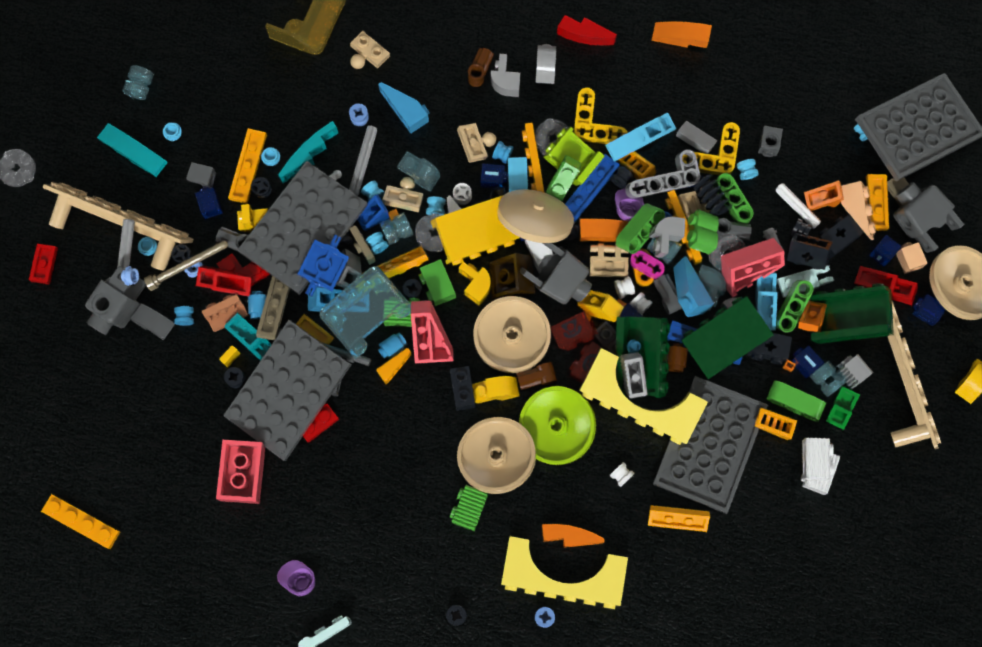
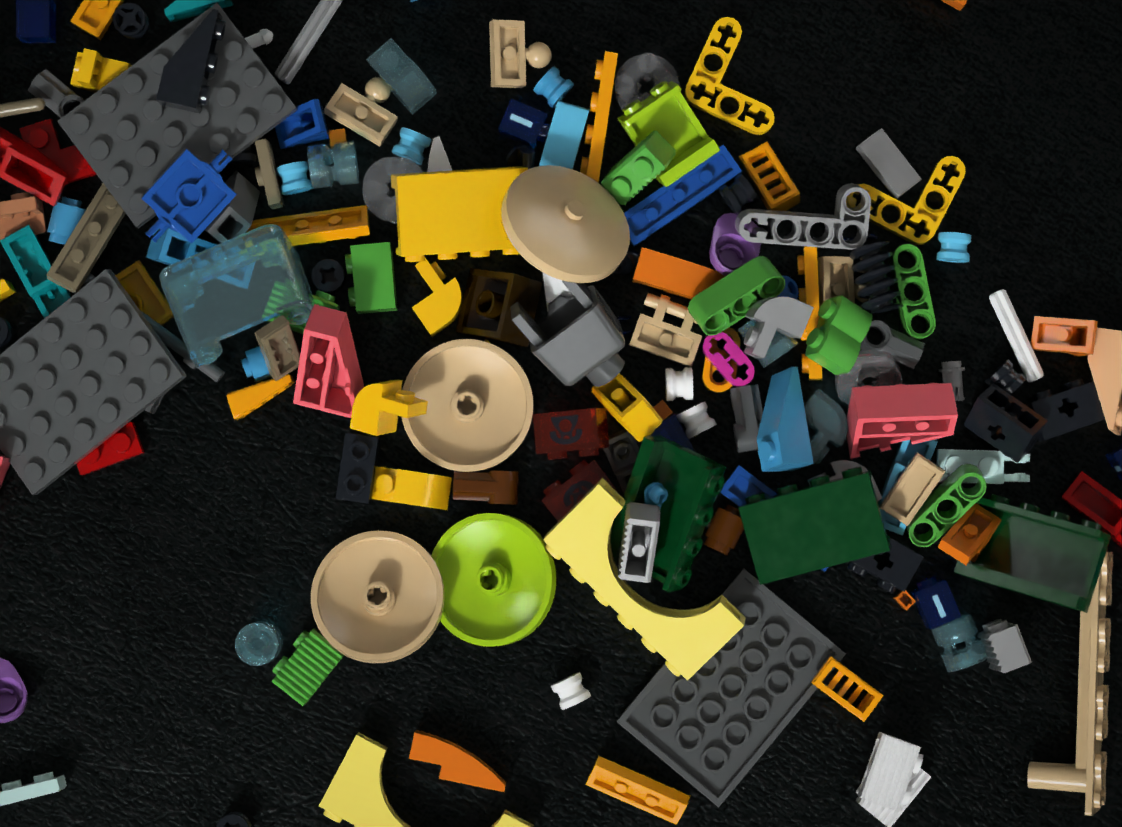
camera: 15 degrees right, 10 degrees up
medium azure wheel [361,181,385,202] -> none
white wheel [453,183,472,205] -> none
medium azure slope [605,113,676,162] -> none
dark grey brick [758,126,783,157] -> none
bright green beam [766,381,826,422] -> none
green slope [826,386,860,430] -> none
none -> black slope [156,9,226,114]
none -> clear light blue wheel [235,621,283,666]
none -> dark tan plate [255,315,300,381]
none -> yellow brick [350,380,428,436]
none -> tan tile [879,452,945,526]

